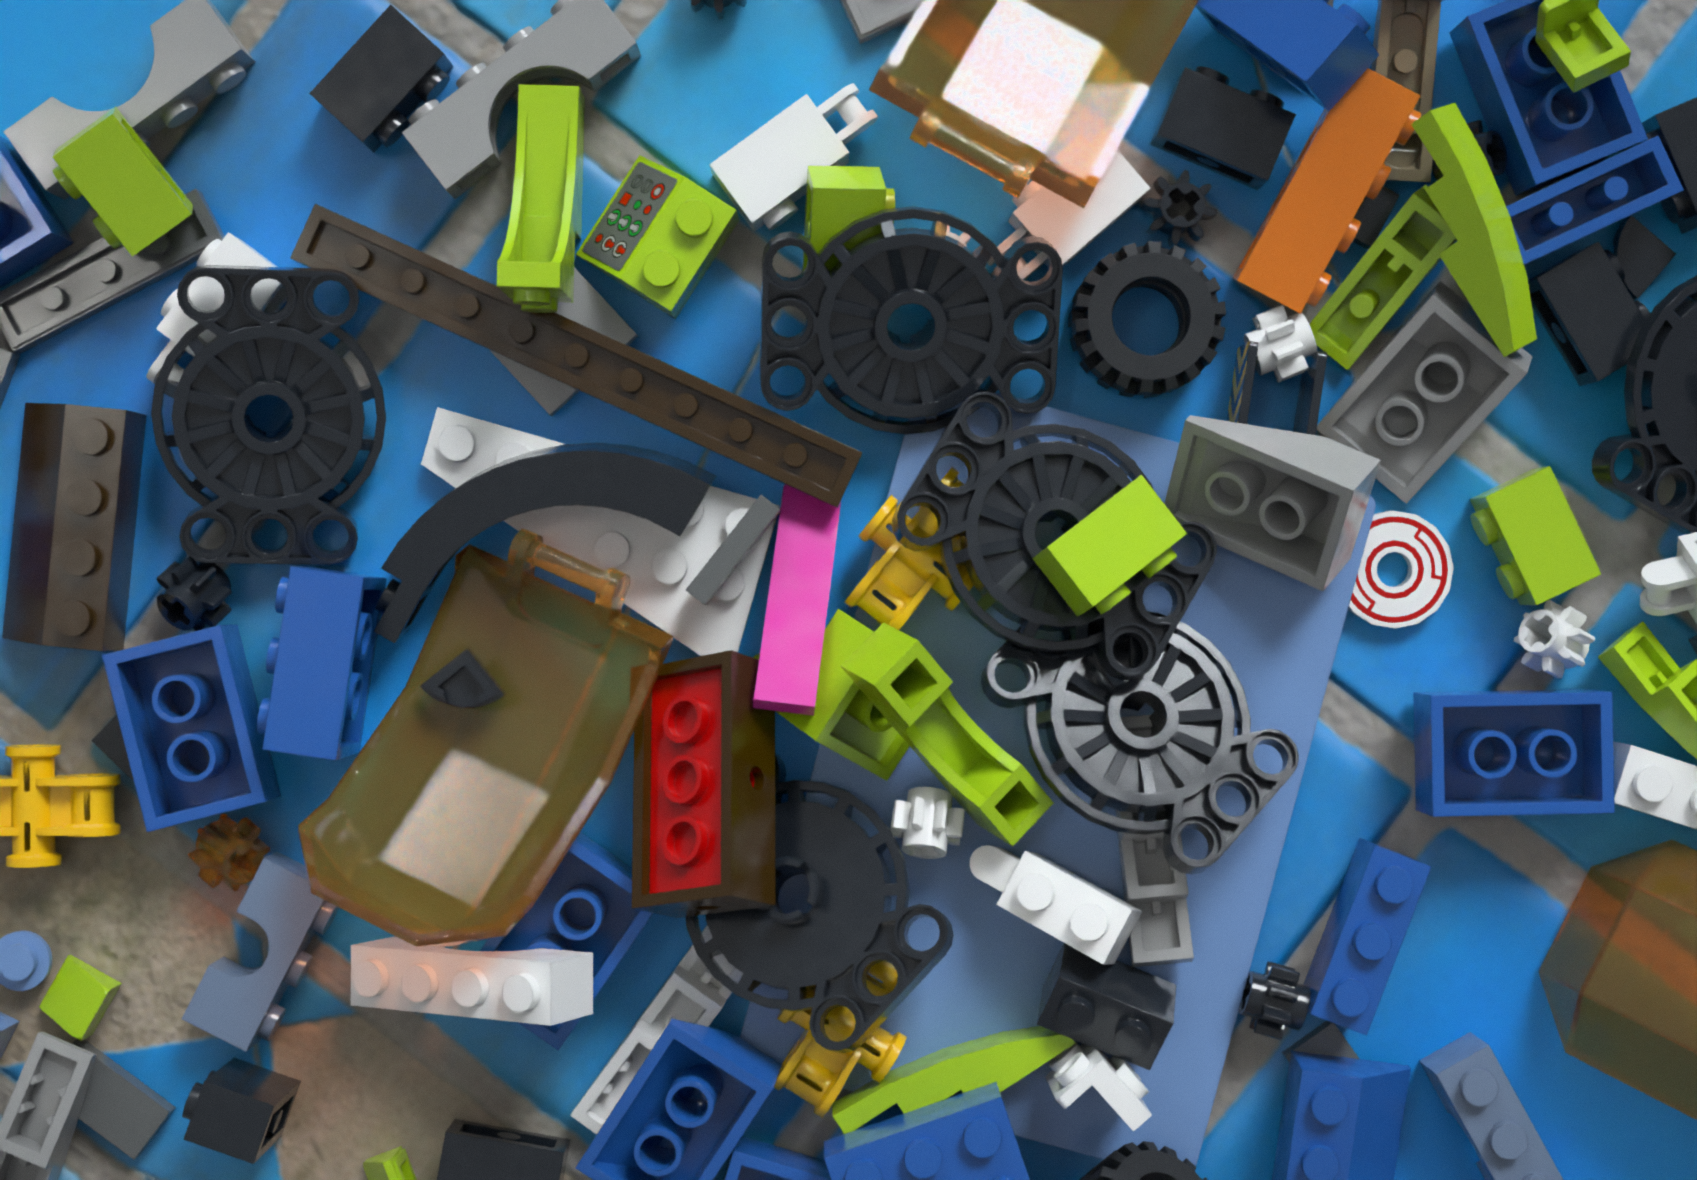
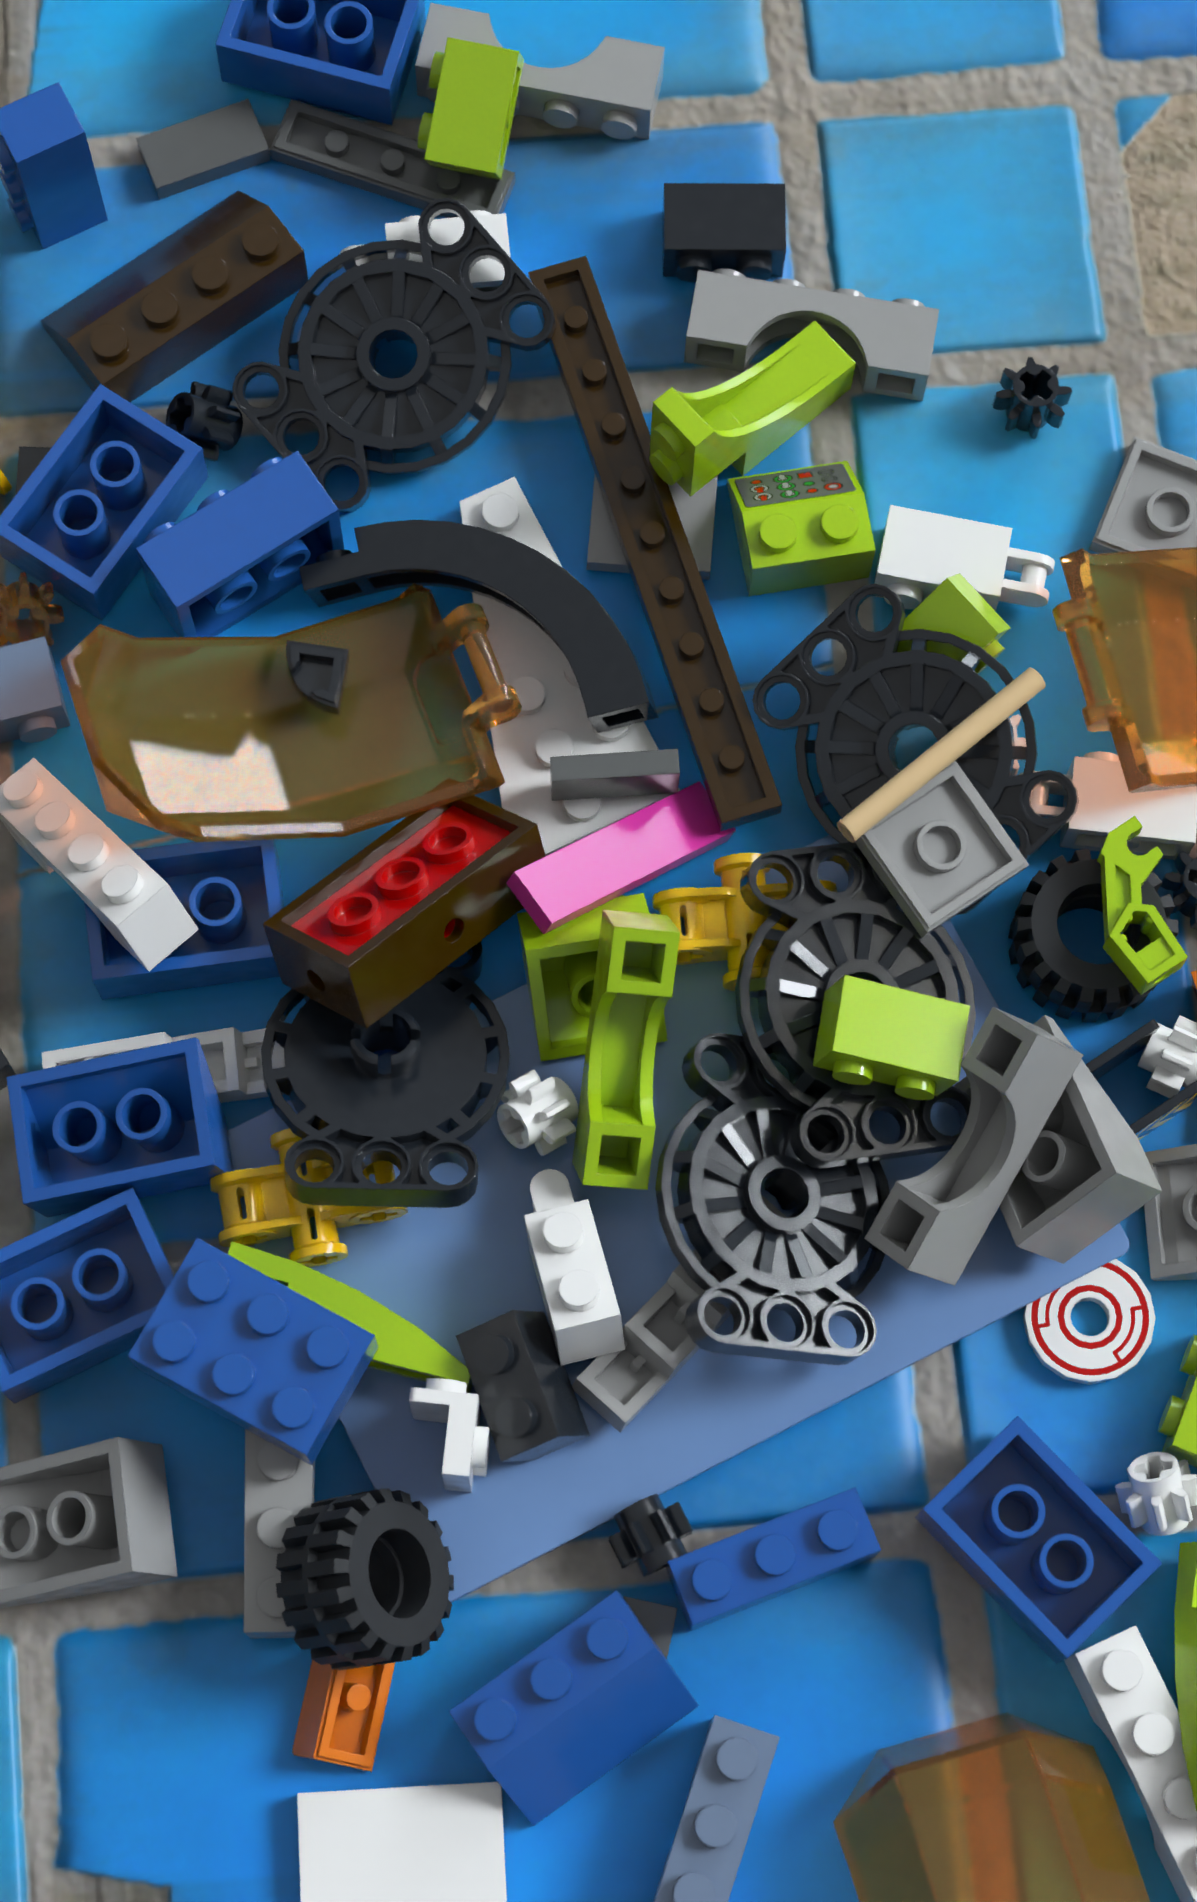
camera: 40 degrees right, 15 degrees down
none -> tan piece [837,667,1046,843]
none -> light grey tile [855,760,1029,938]
none -> light grey arch [865,1007,1083,1286]
none -> lime piece [1097,816,1188,995]

